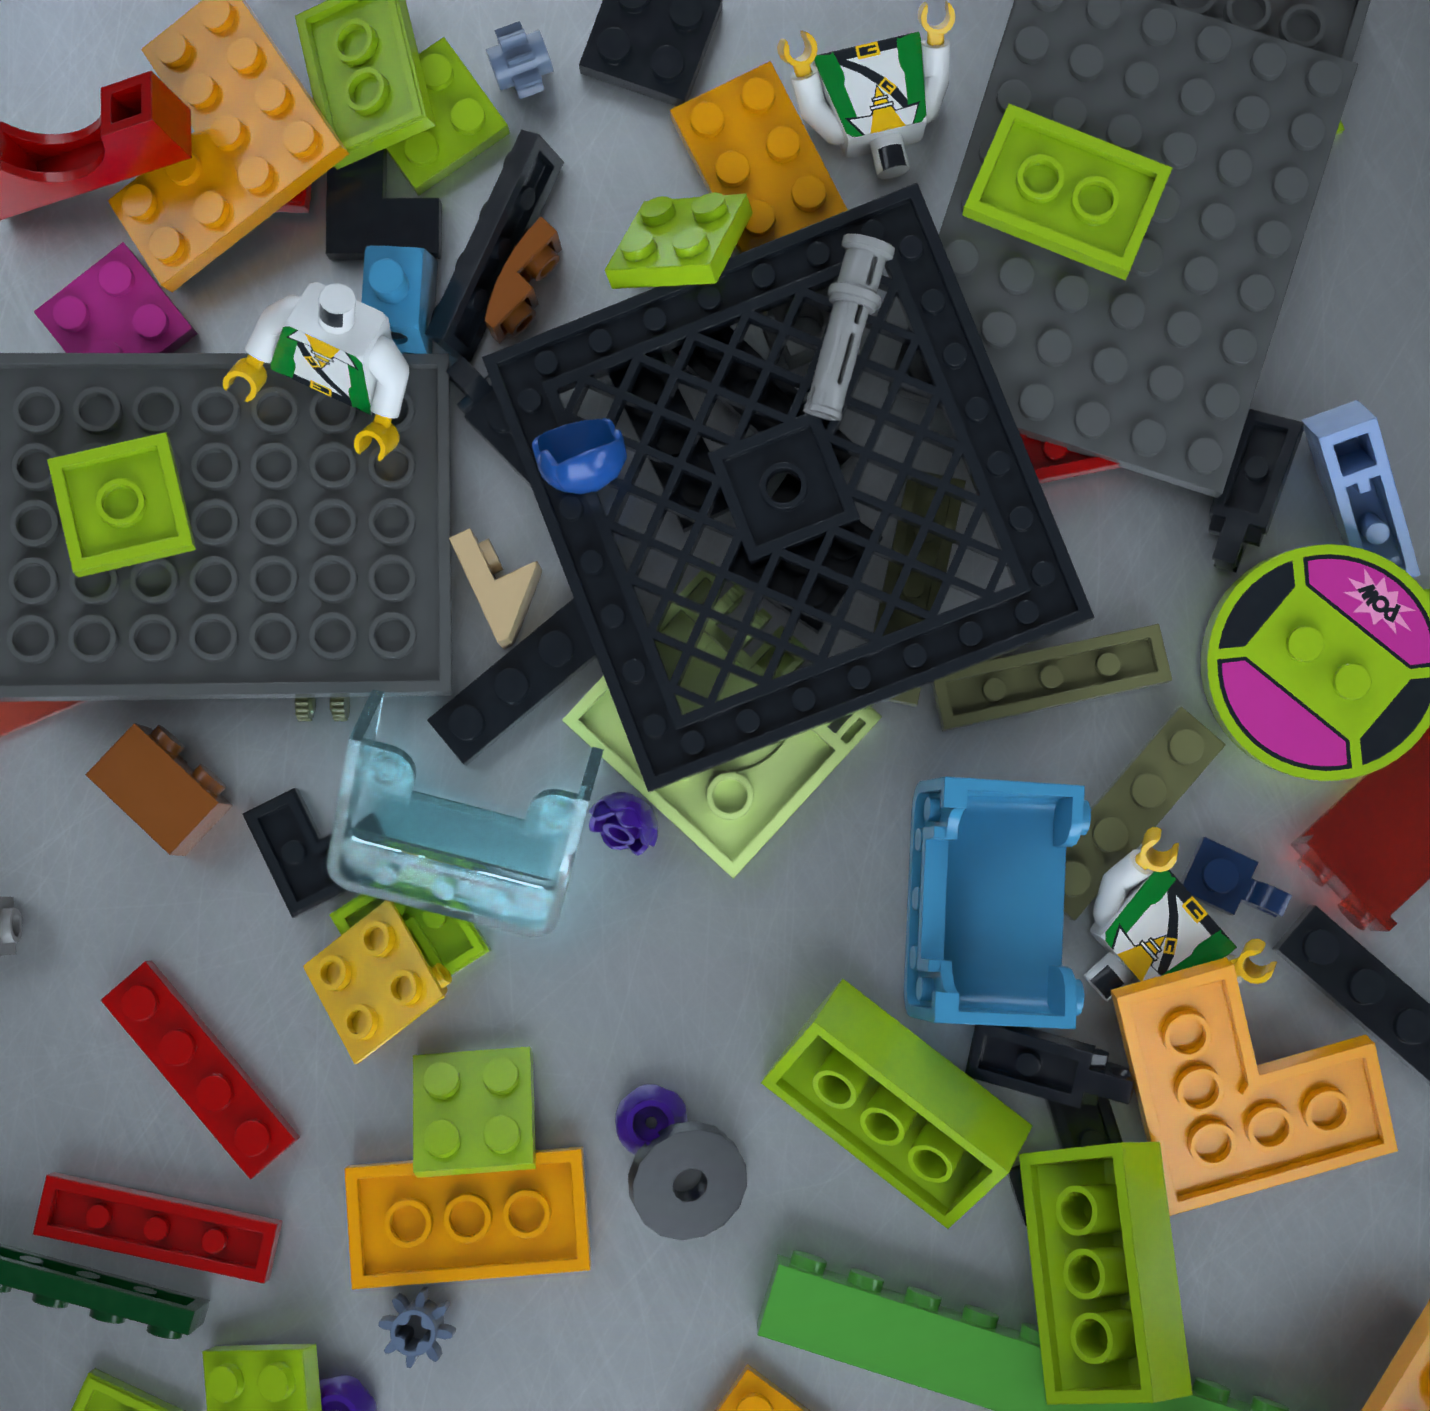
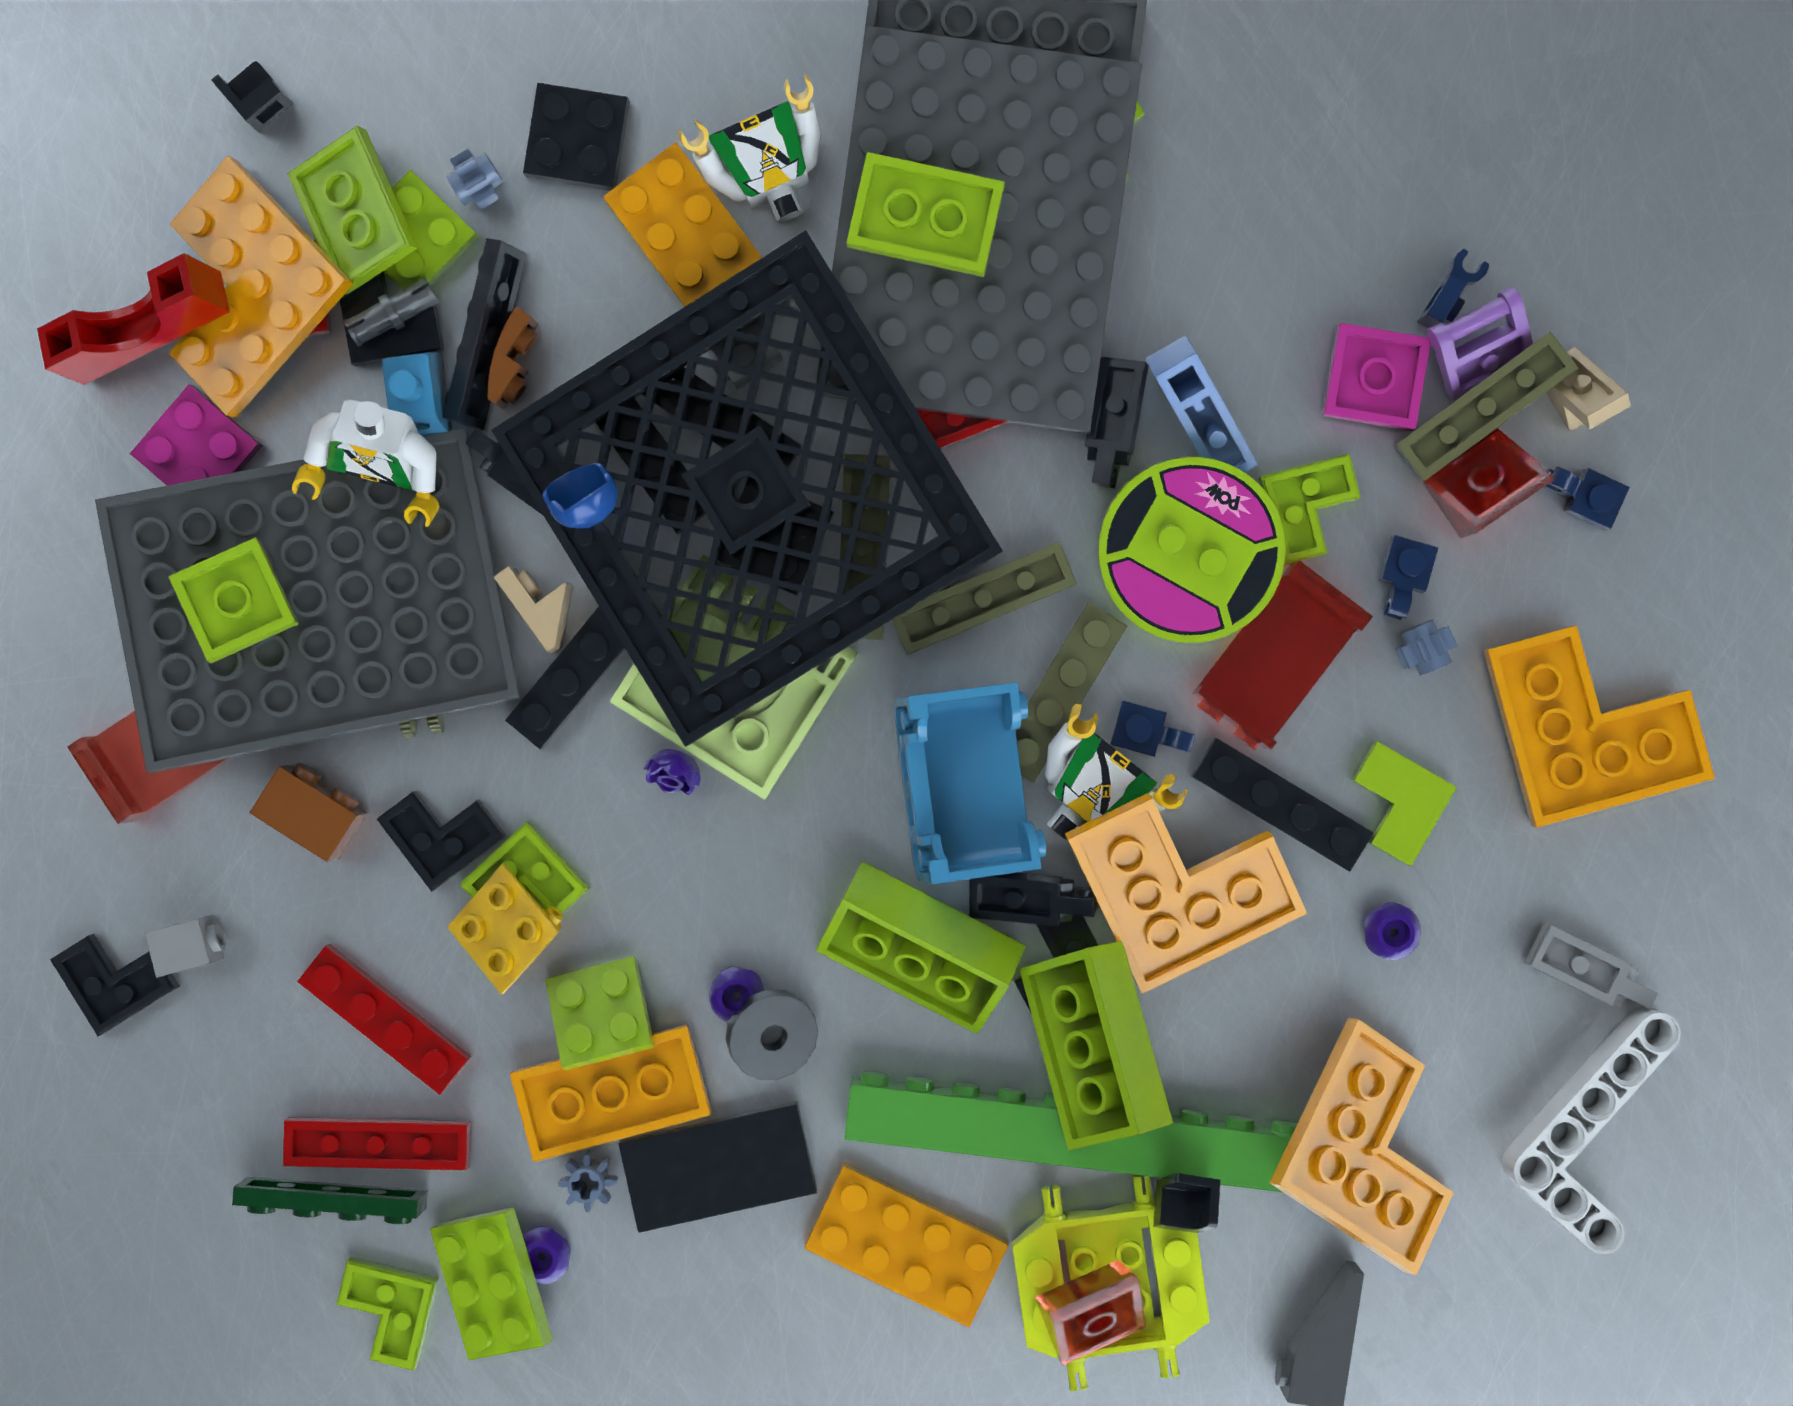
camera: 20 degrees left, 5 degrees up
clear light blue windscreen [327,689,604,937] -> none
lime plate [605,192,753,289] -> none
light grey pin [803,234,895,421] -> none
none -> dark grey pin [343,276,440,347]
none -> black tile [618,1101,817,1233]

